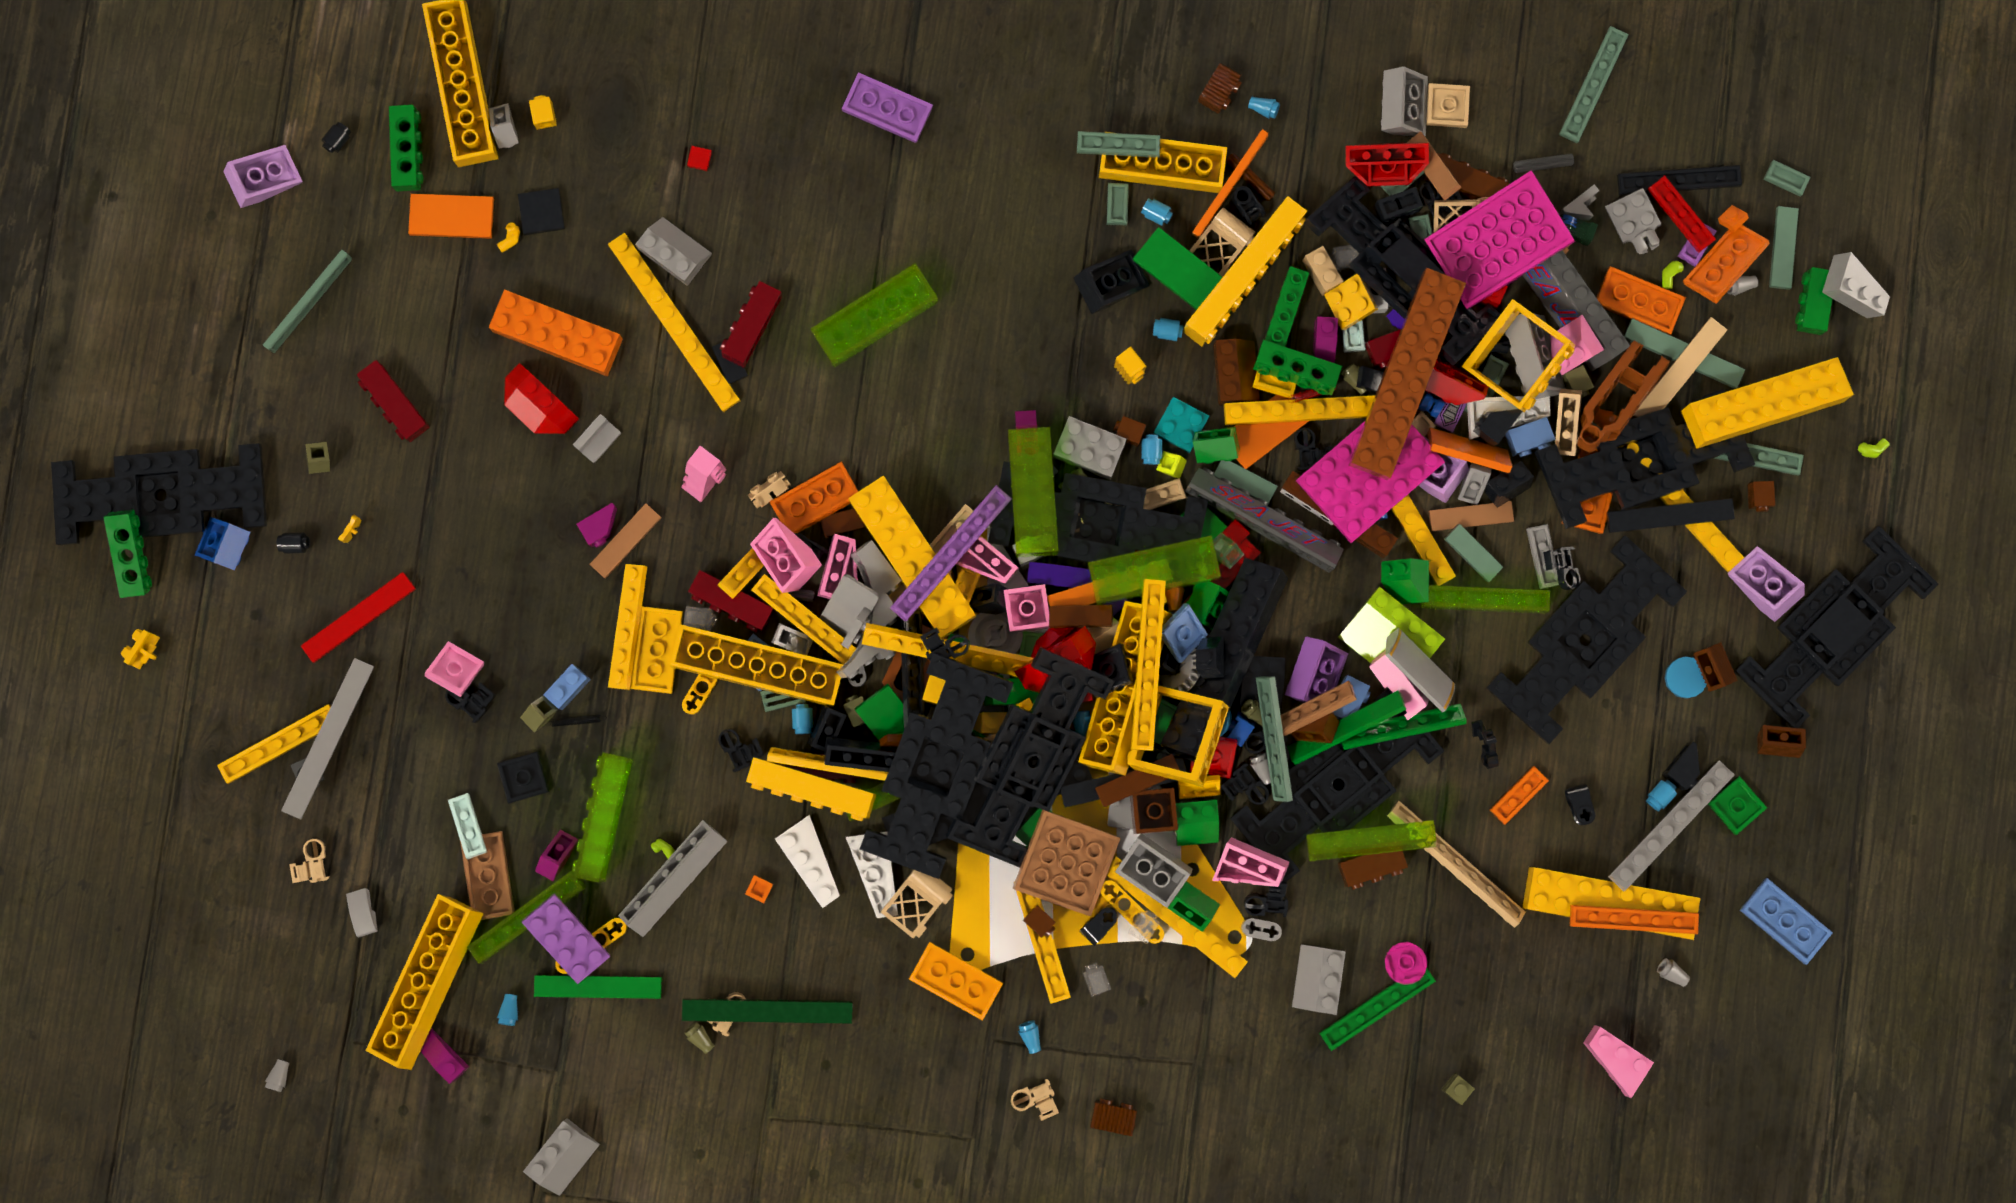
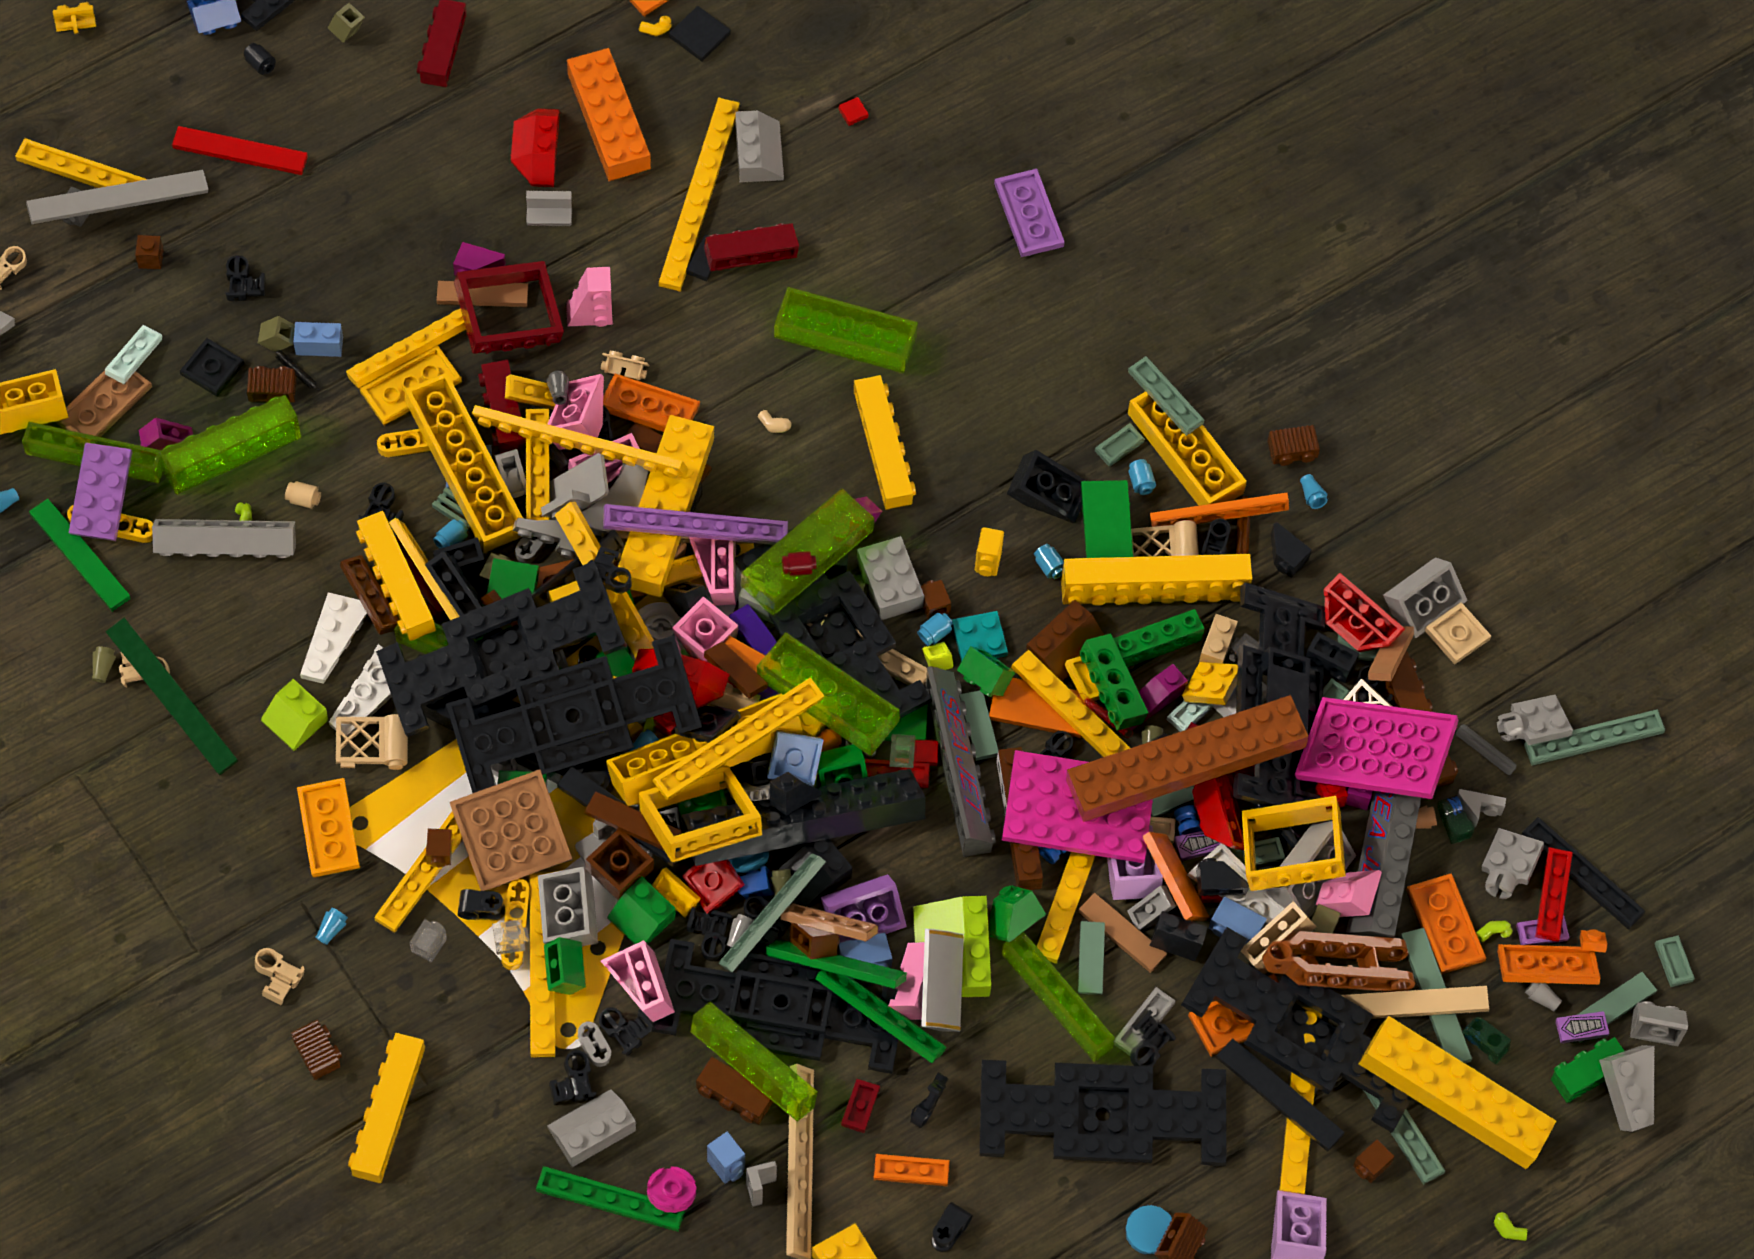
camera: 50 degrees right, 20 degrees down
yellow piece [338,515,362,543] -> none
bright pink plate [425,641,484,697] -> none
clear brick [684,606,716,631] -> none
orange plate [745,875,774,903] -> none
none -> reddish brown brick [135,235,163,269]
none -> reddish brown brick [247,366,296,402]
none -> lime slope [261,679,328,751]
none -> tan brick [285,481,321,509]
none -> reddish brown tile [340,555,399,635]
none -> yellow brick [348,1033,425,1184]
none -> dark red window [454,261,564,354]
none -> yellow plate [472,405,689,478]
none -> dark grey cone [546,371,569,405]
none -> black piece [549,1050,596,1105]
none -> medium blue brick [707,1132,745,1184]
none -> light grey panel [746,1161,777,1207]
none -> tan arm [758,410,791,433]
none -> dark red brick [782,551,817,576]
none -> dark red plate [841,1079,880,1133]
none -> yellow brick [854,375,916,510]
none -> black slope [1271,522,1312,578]
none -> clear green leg [1463,1017,1511,1065]
none -> light grey plate [1497,695,1573,745]
none -> tile [1556,1011,1609,1043]
none -> light grey slope [1630,1001,1688,1046]

